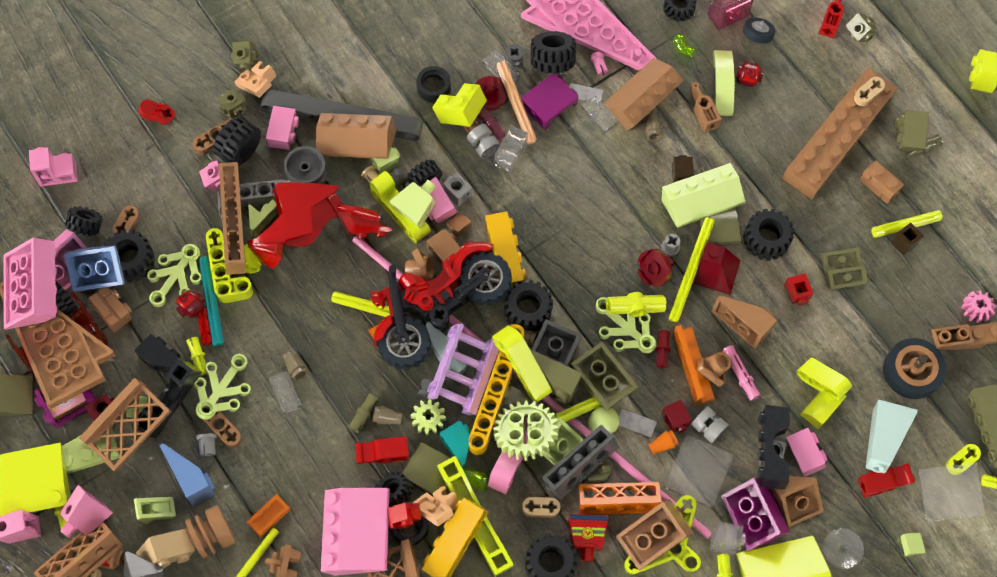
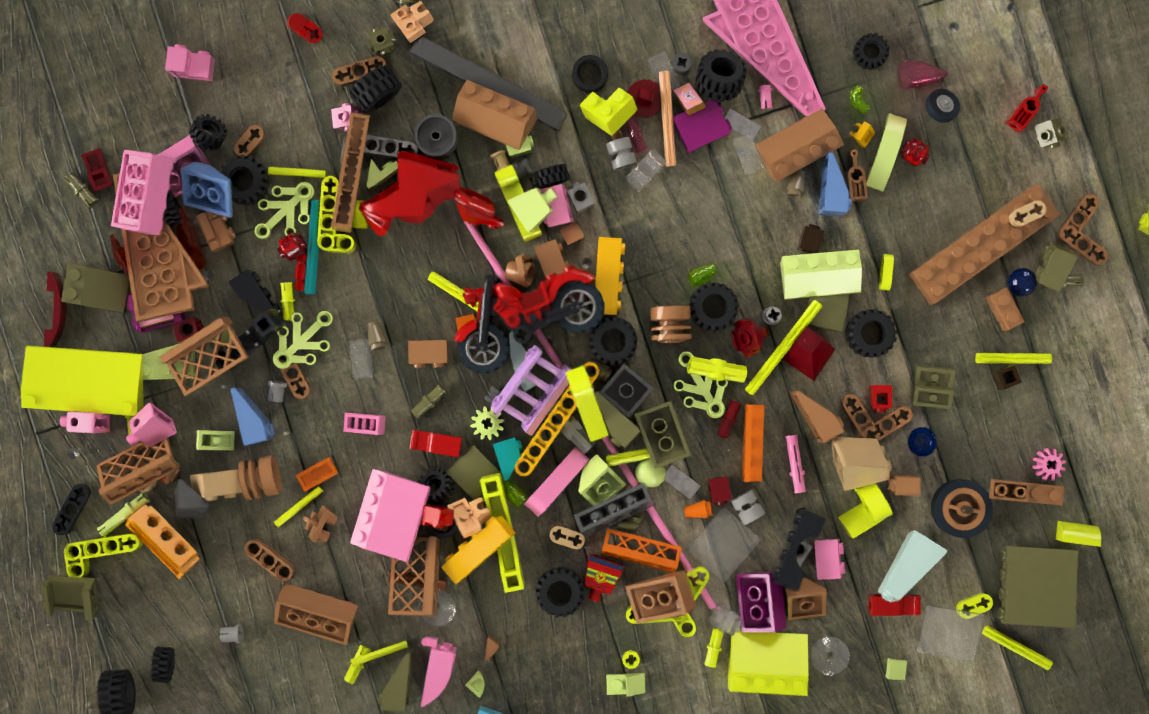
camera: 15 degrees right, 20 degrees up
bright pink brick [266,106,299,150] -> none
dark tan cone [372,405,402,425] -> none
yellowish green gear [493,400,559,461] -> none
medium nougat piece [697,352,731,387] -> none
none -> neon yellow bar [268,167,327,178]
none -> bright pink slope [343,413,386,435]
none -> medium nougat brick [408,340,449,368]
none -> medium nougat wheel [650,306,692,343]
none -> tile [673,82,706,116]
none -> clear neon green cone [687,263,717,287]
none -> black tyre [689,282,739,331]
none -> medium blue slope [818,152,852,217]
none -> tan slope [832,437,892,491]
none -> medium nougat beam [841,394,912,441]
none -> yellow tile [850,122,876,148]
none -> neon yellow beam [879,254,894,291]
none -> medium nougat brick [886,474,920,496]
none -> clear blue hair [908,427,937,457]
none -> clear blue hair [1007,268,1037,297]
none -> medium nougat beam [1057,194,1108,265]

